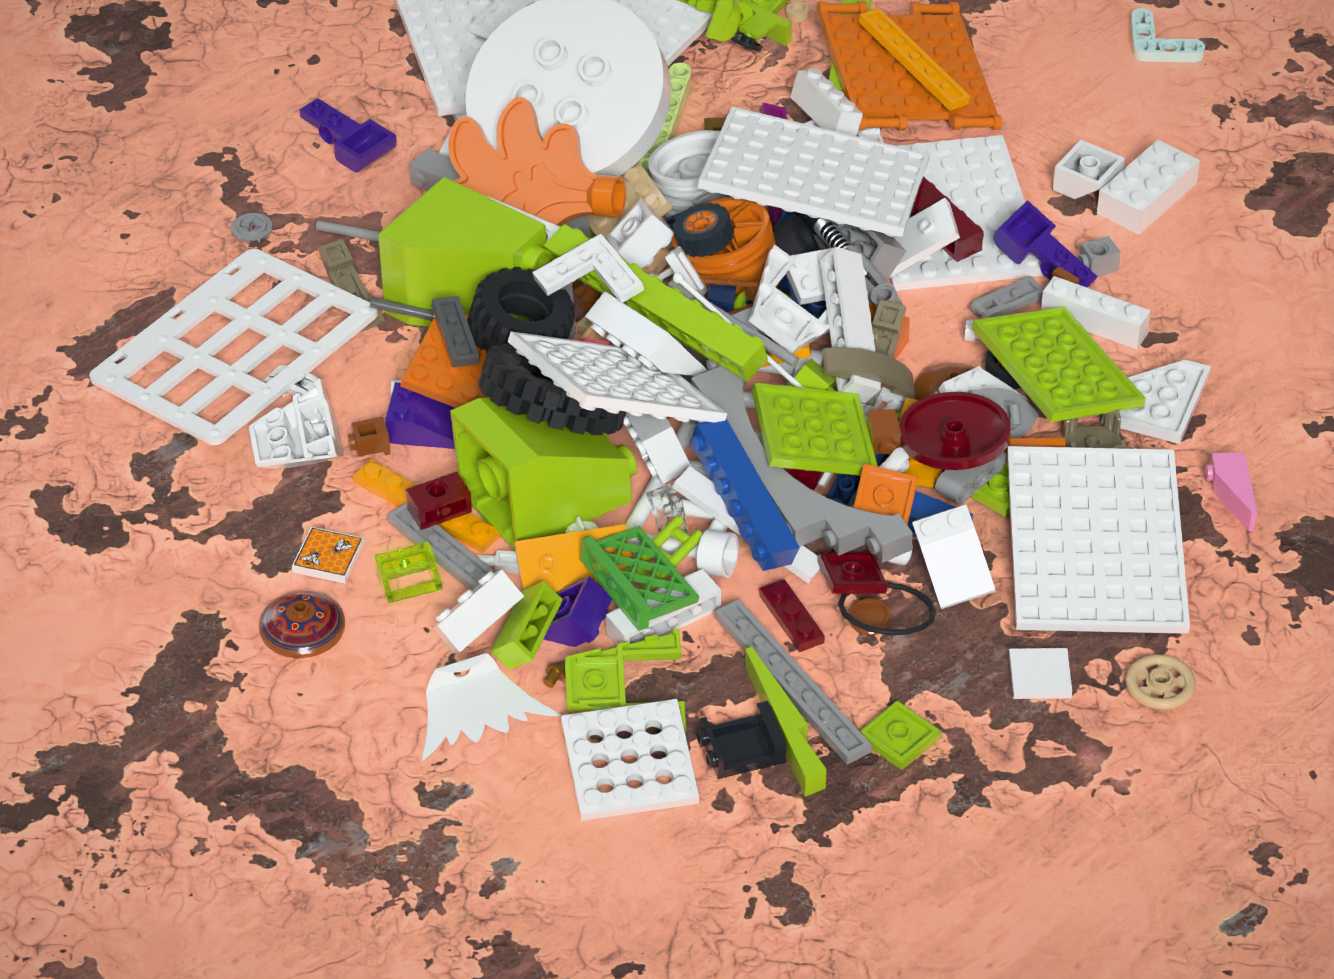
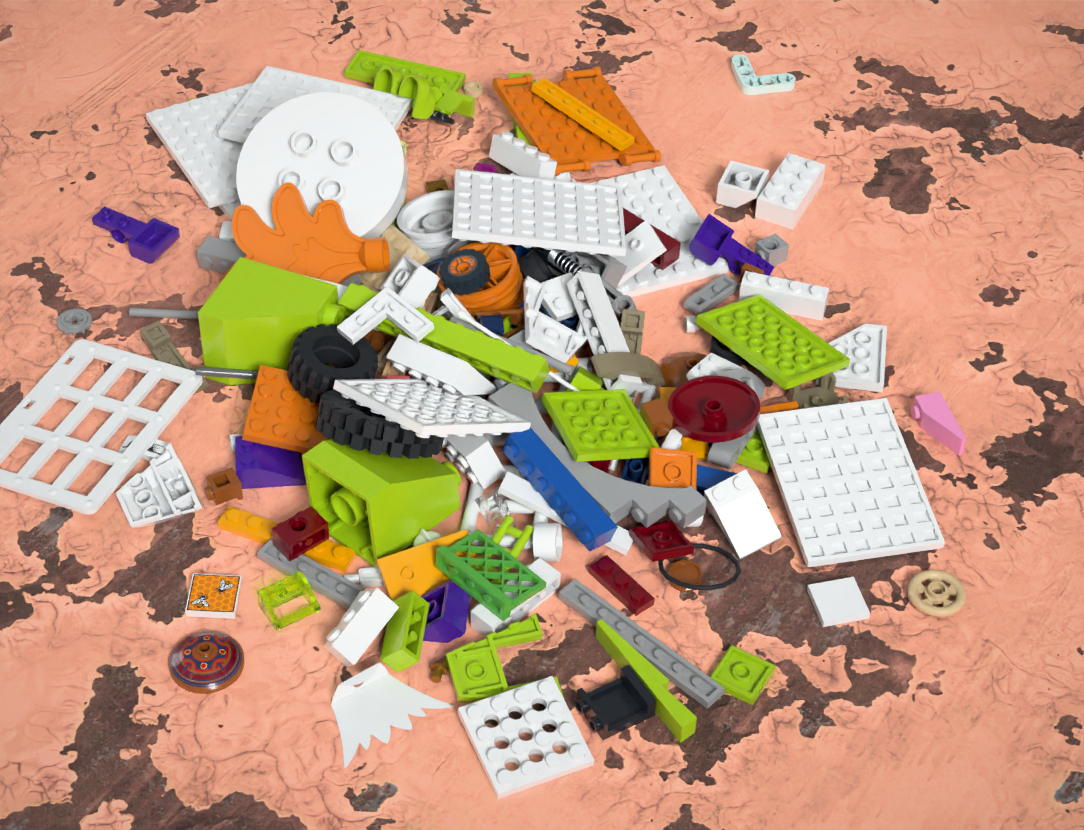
camera: 15 degrees left, 0 degrees up
dark grey plate [431,296,480,368] -> none

